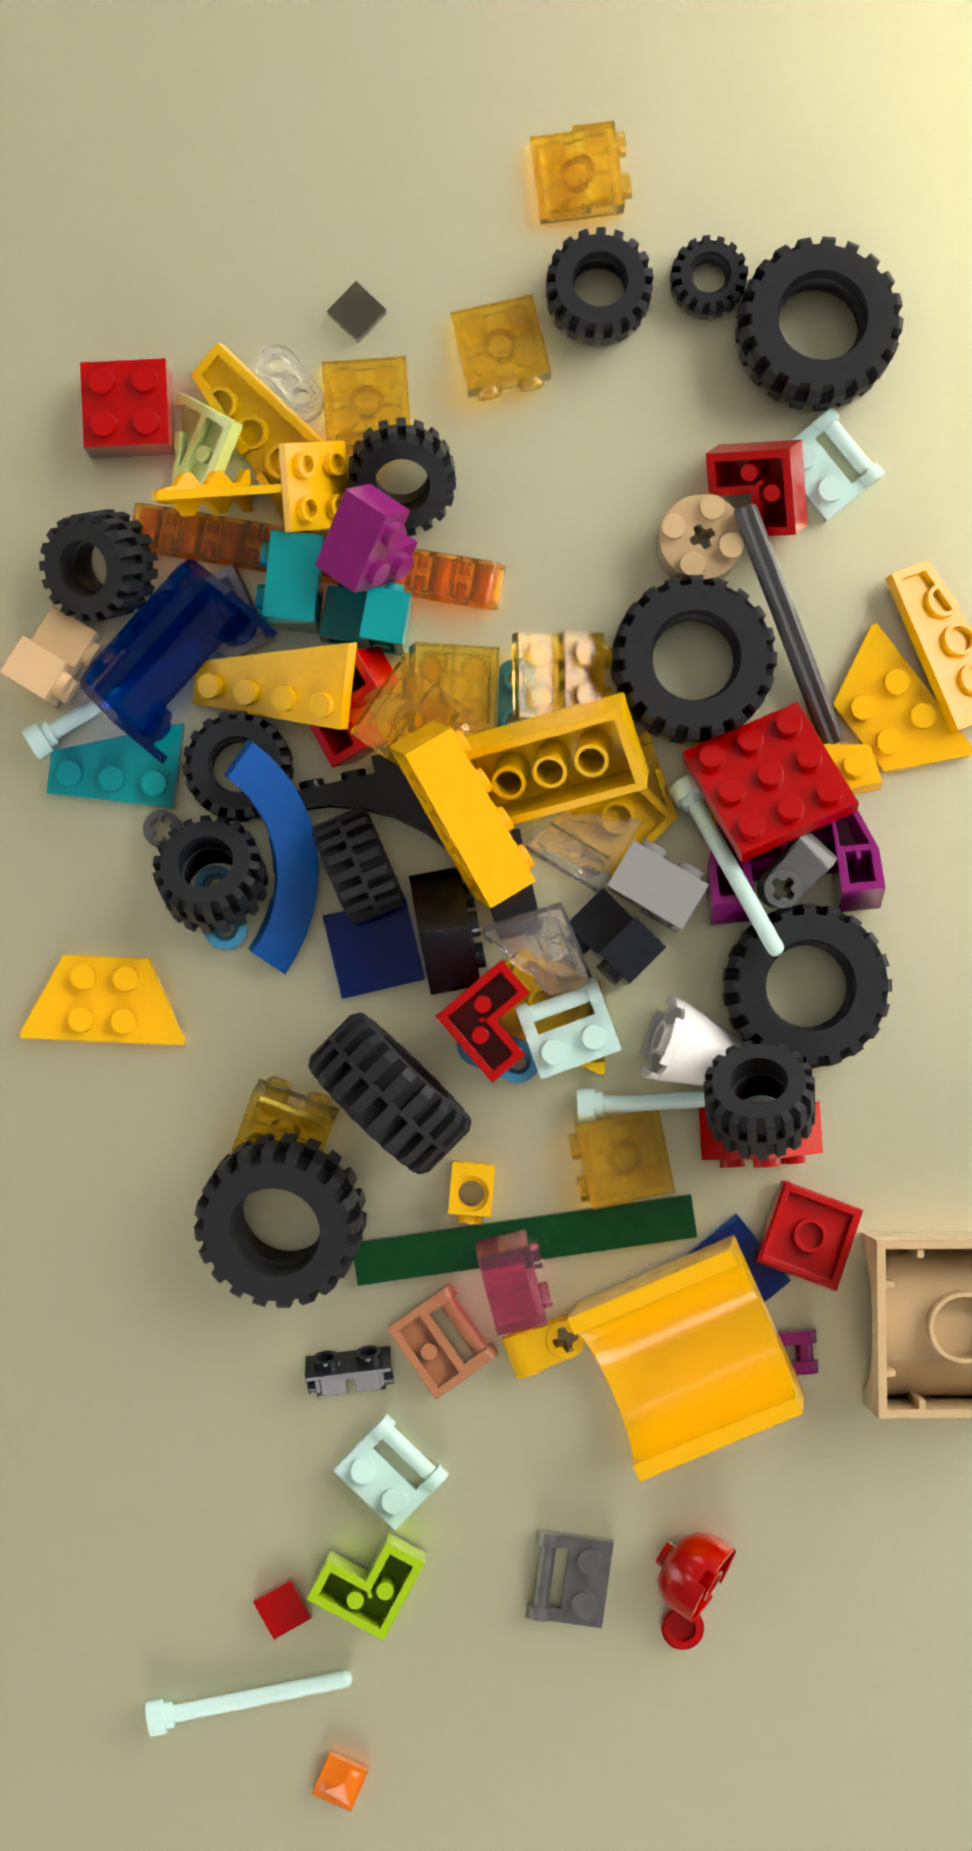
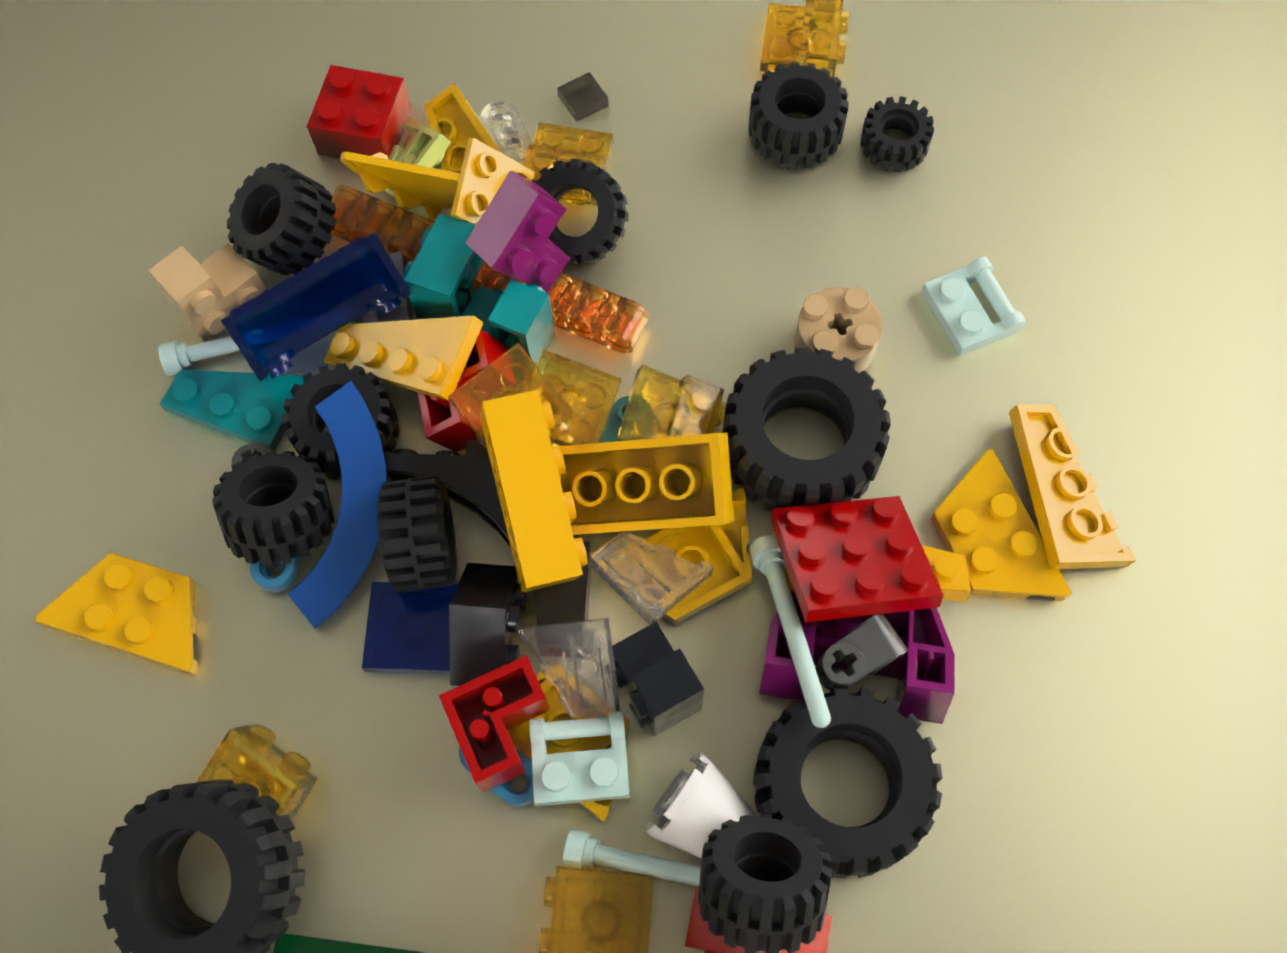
camera: 20 degrees right, 20 degrees down
black tyre [308,1012,472,1174] -> none
yellow brick [448,1160,495,1224] -> none
clear yellow plate [450,294,551,401] -> none
light grey brick [605,839,709,933] -> none
red brick [705,439,808,536] -> none
dark grey axle [734,504,844,744] -> none
black tyre [735,236,904,411] -> none

